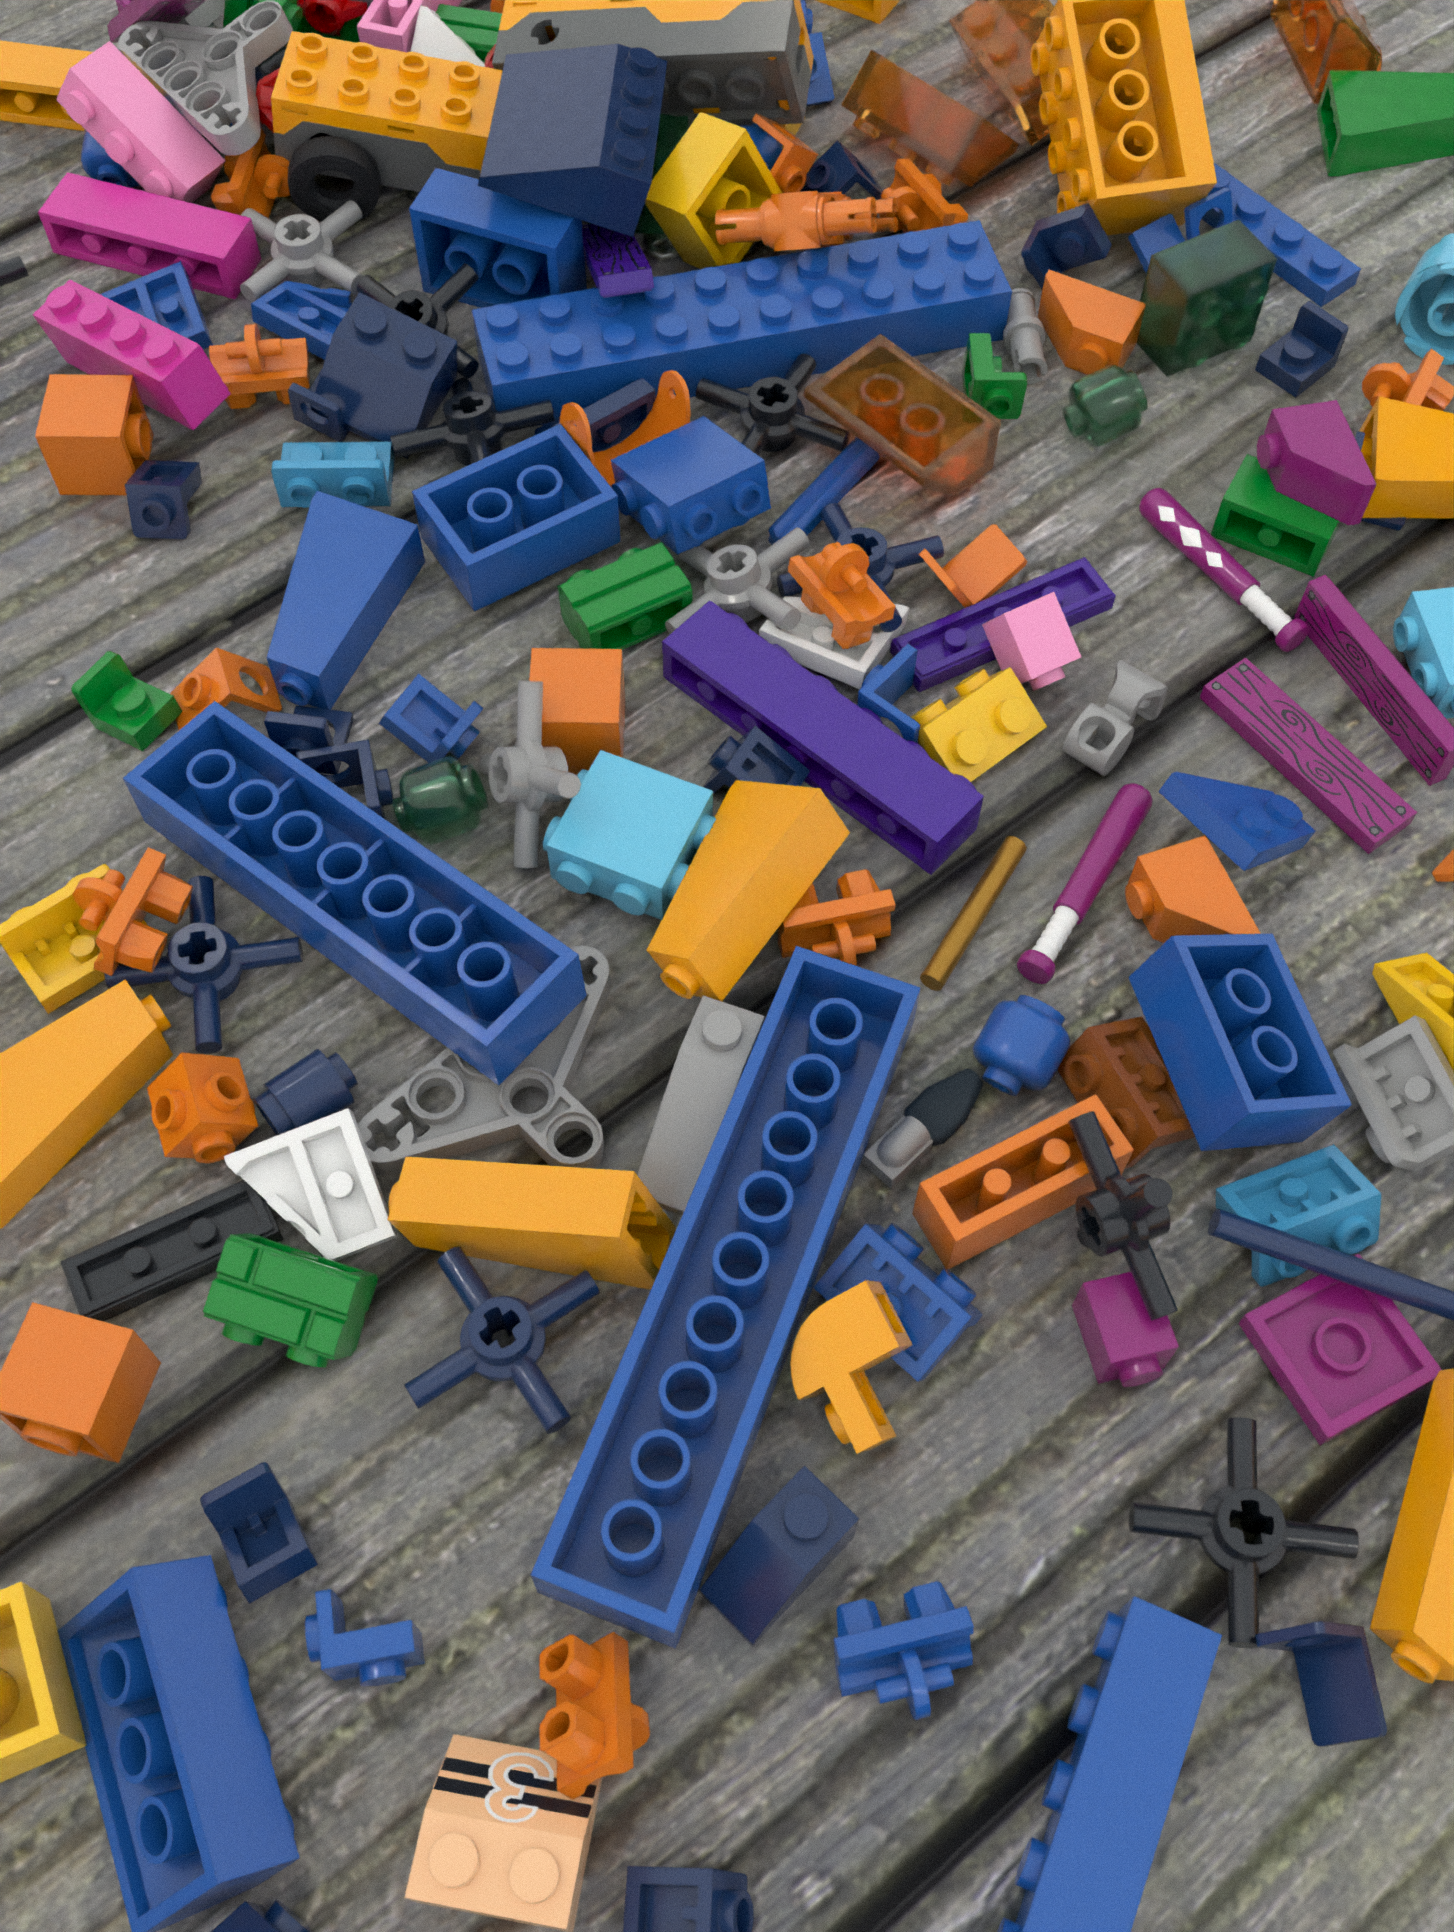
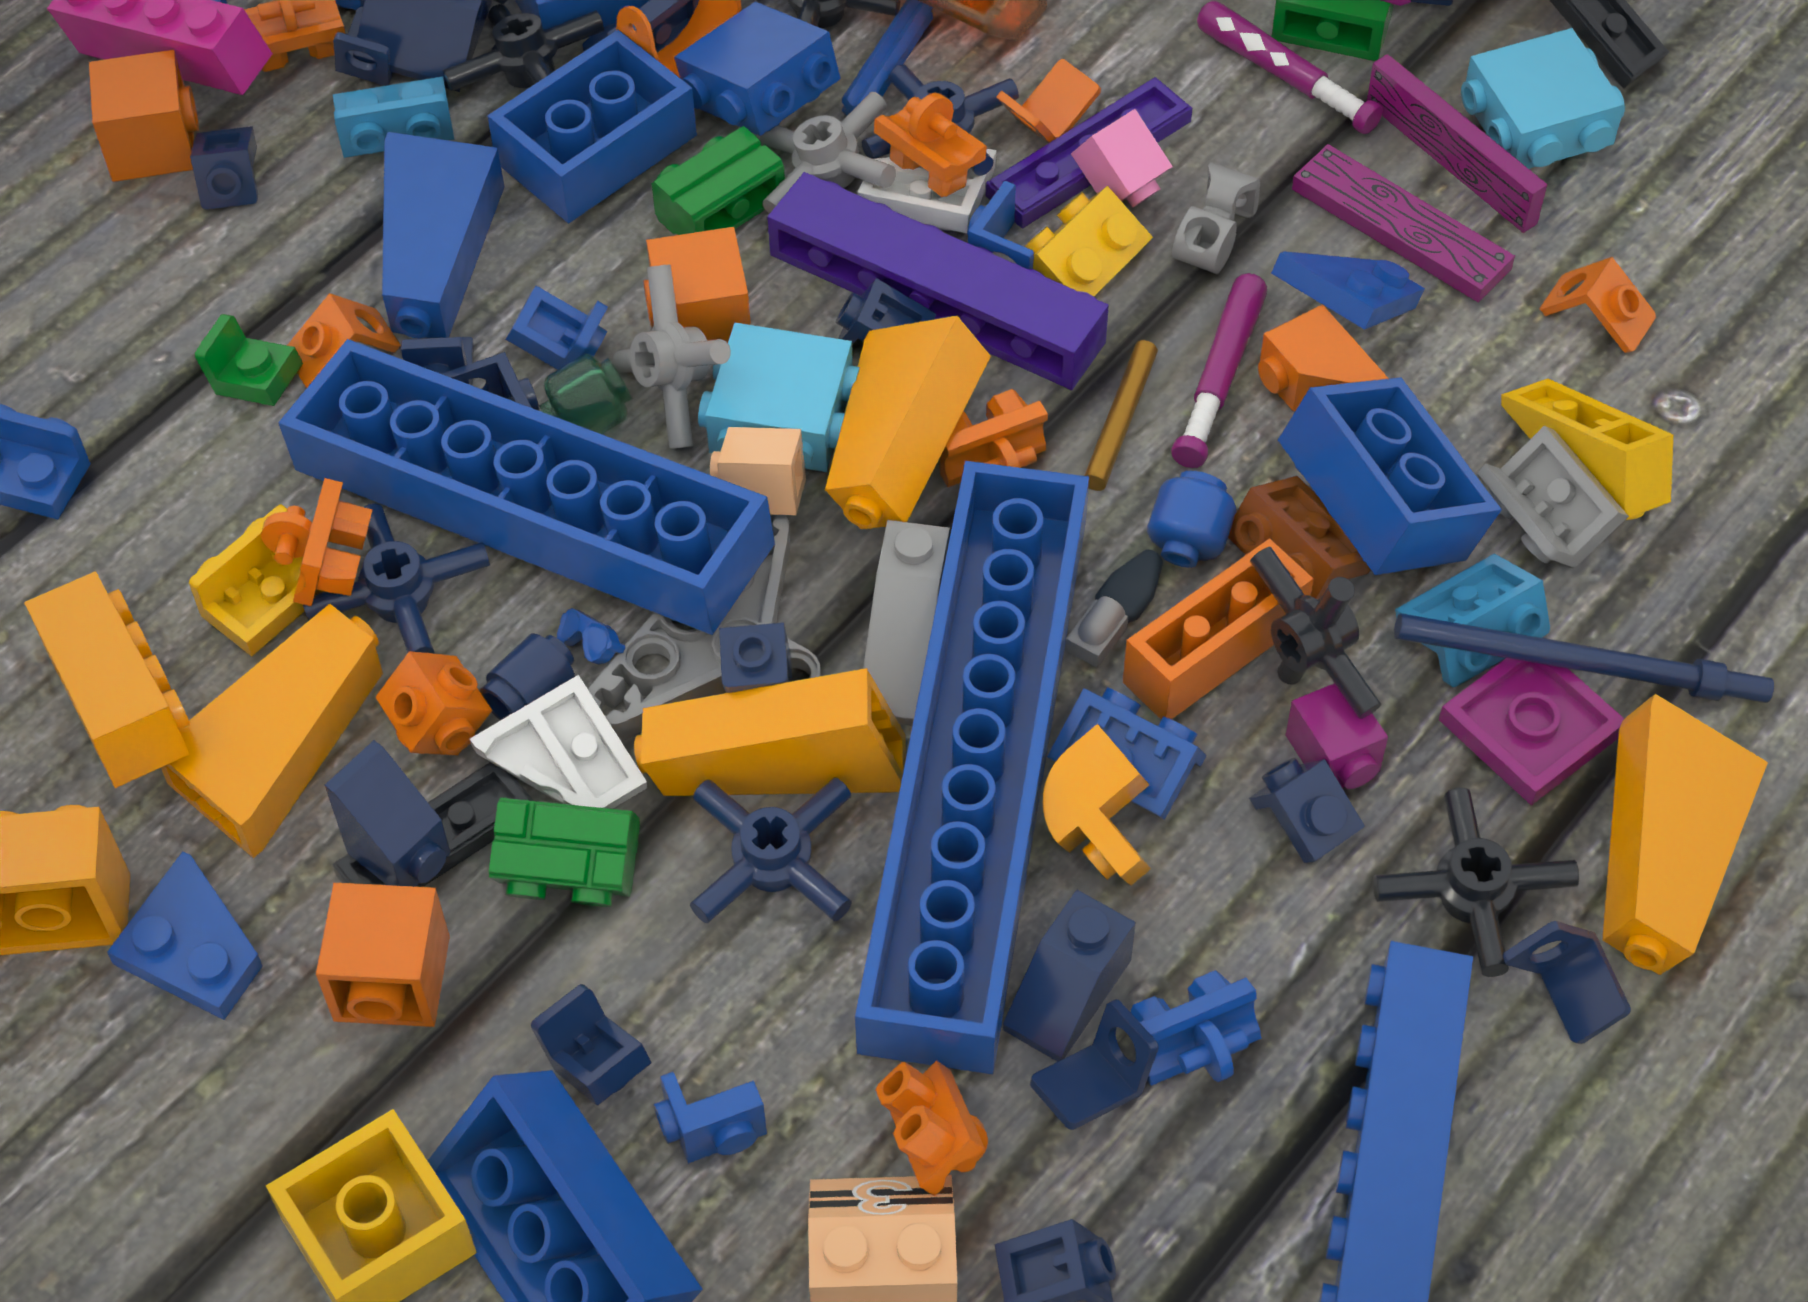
camera: 10 degrees left, 5 degrees down
none -> dark blue slope [325,740,451,887]
none -> blue piece [557,608,625,665]
none -> light nougat brick [710,427,806,515]
none -> dark blue bracket [719,622,792,692]
none -> dark blue bracket [1030,999,1159,1130]
none -> dark blue bracket [1249,758,1365,863]

